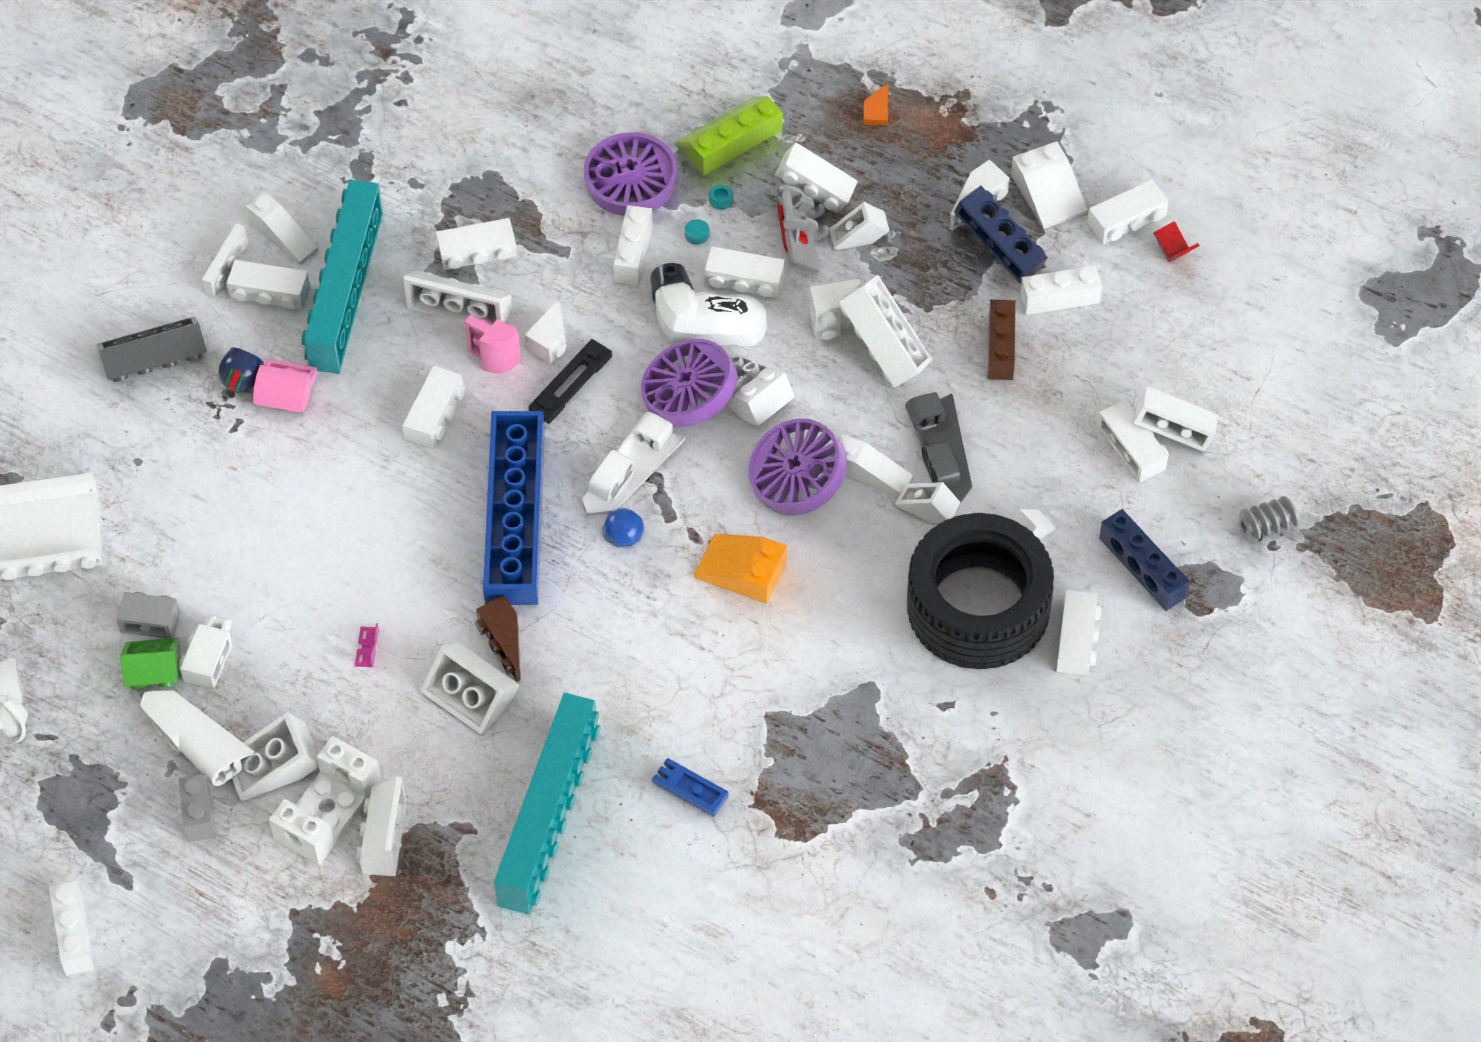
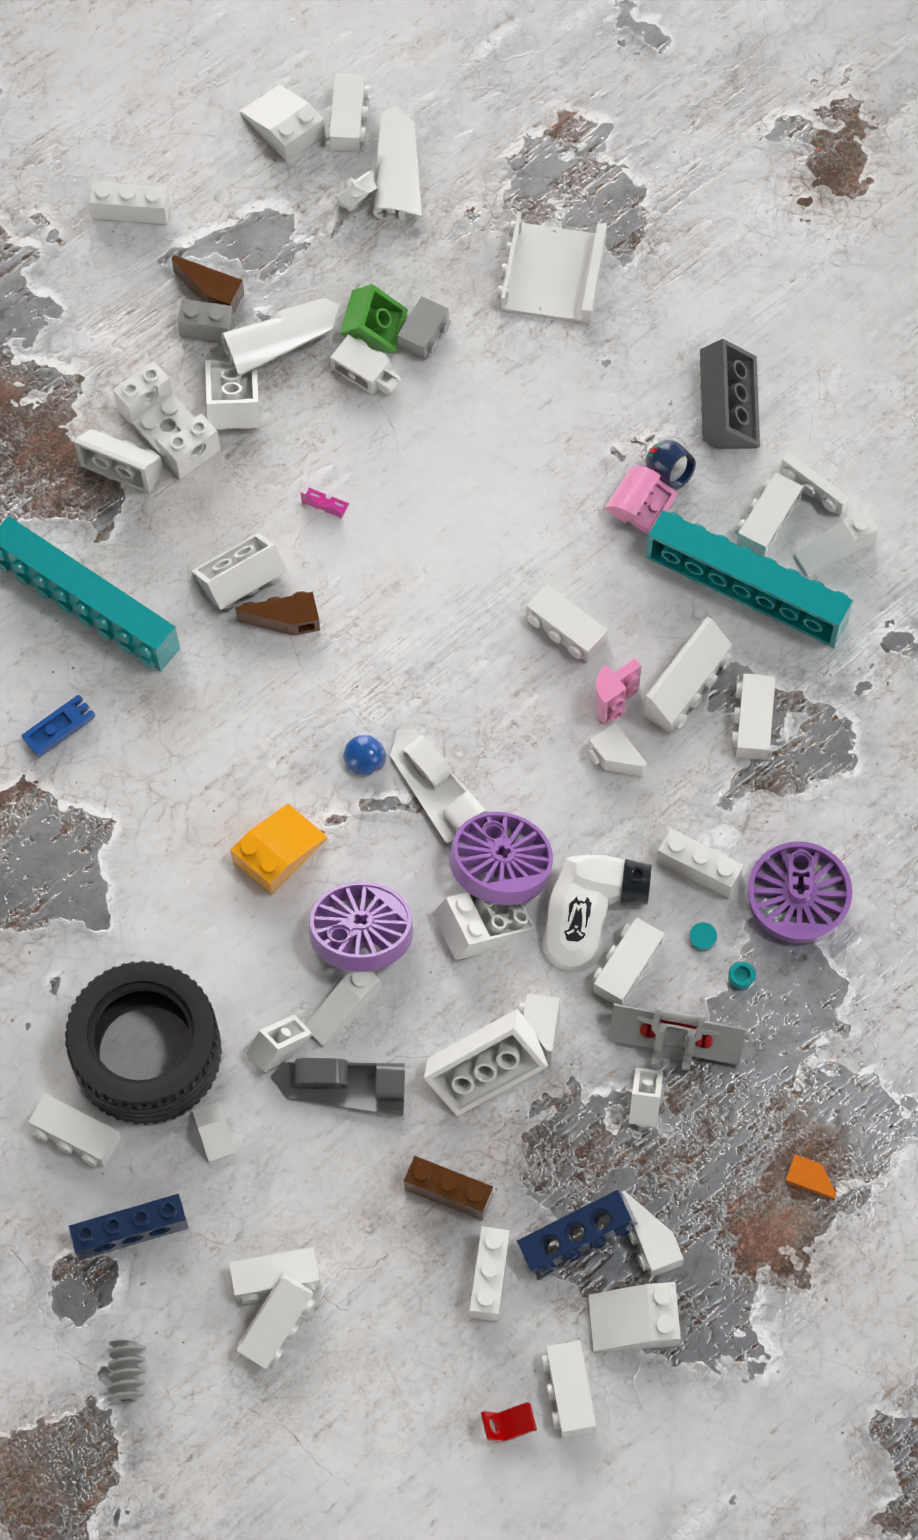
camera: 110 degrees right, 10 degrees up
blue brick [483,411,545,605] -> none
black container [529,339,612,424] -> none
lime slope [675,96,783,176] -> none
white brick [775,142,858,213] -> none
none -> reddish brown slope [172,255,245,315]

